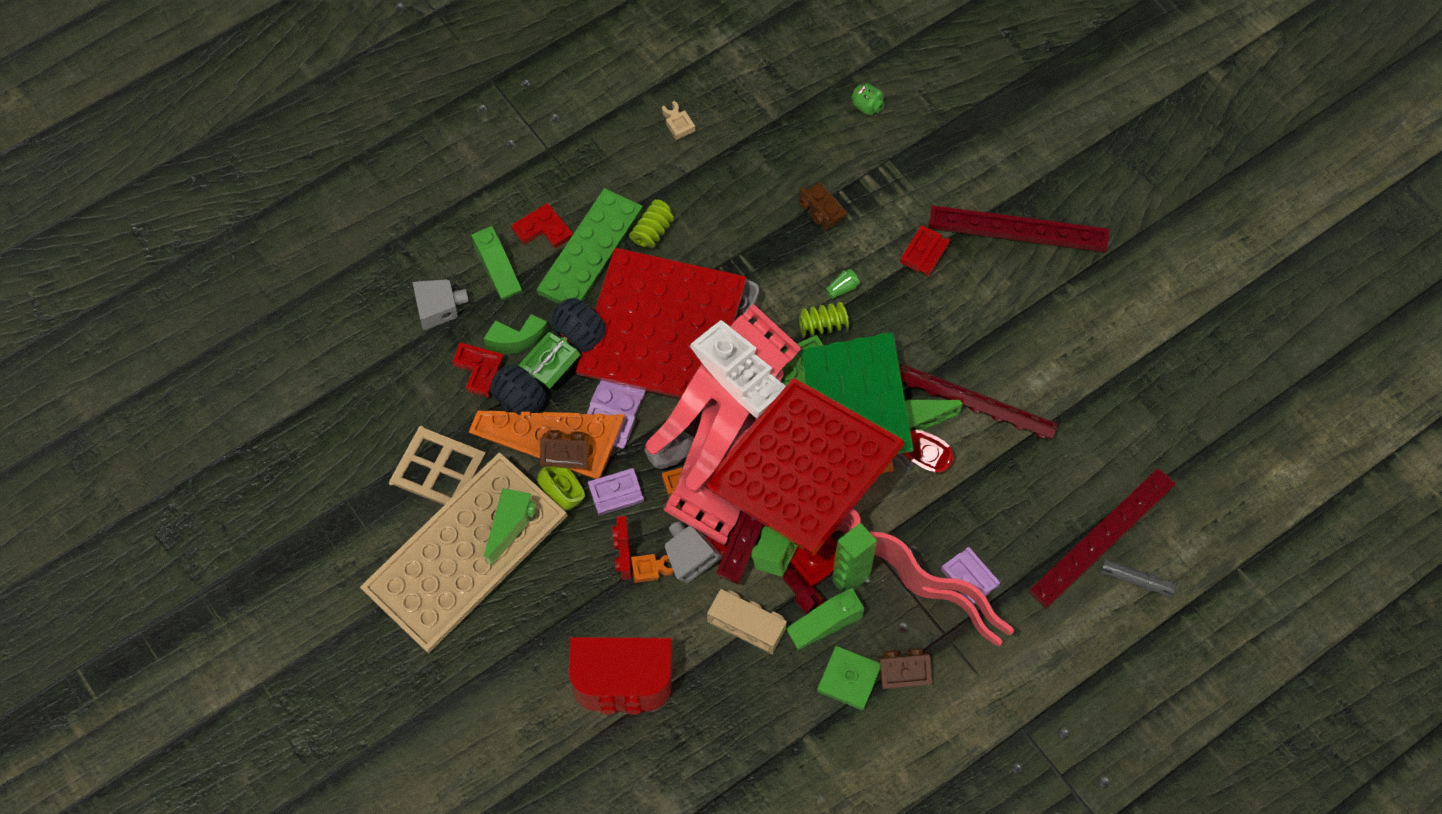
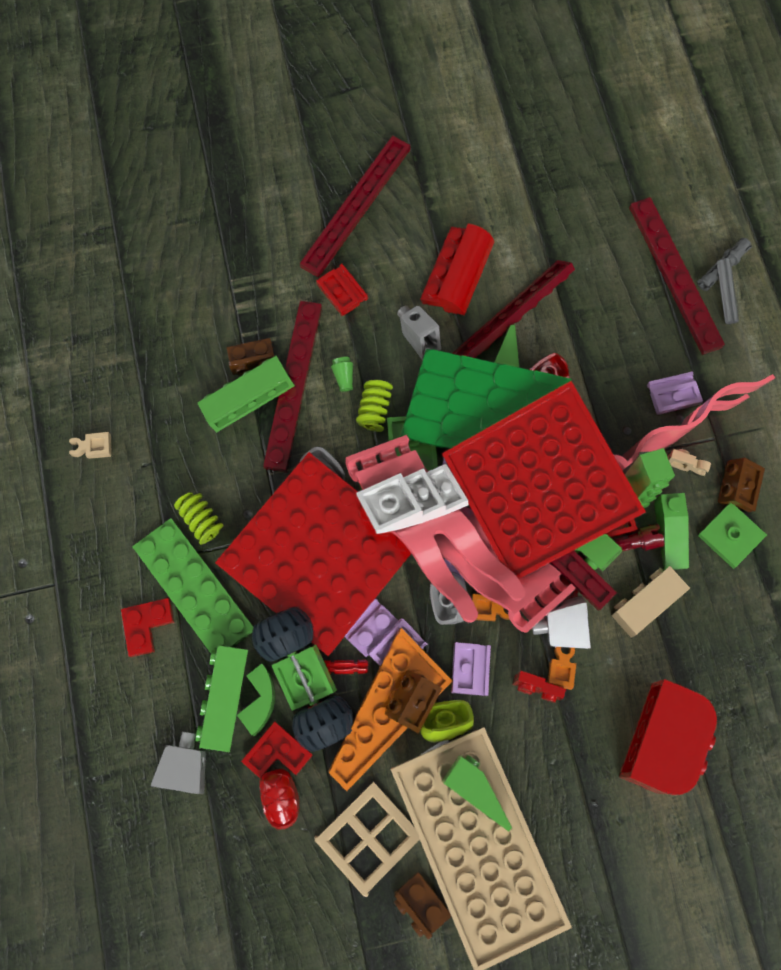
camera: 65 degrees left, 10 degrees up
bright green slope [471,226,522,300] -> none
bright green head [852,83,885,116] -> none
none -> bright green brick [195,645,248,752]
none -> bright green brick [197,356,295,432]
none -> red piece [259,769,299,830]
none -> dark red plate [263,301,322,473]
none -> red axle [324,660,368,674]
none -> reddish brown bracket [394,872,452,940]
none -> light grey torso [397,306,441,360]
none -> red brick [420,224,495,315]
none -> tan plate [667,449,711,476]
none -> dark grey axle [717,258,739,324]

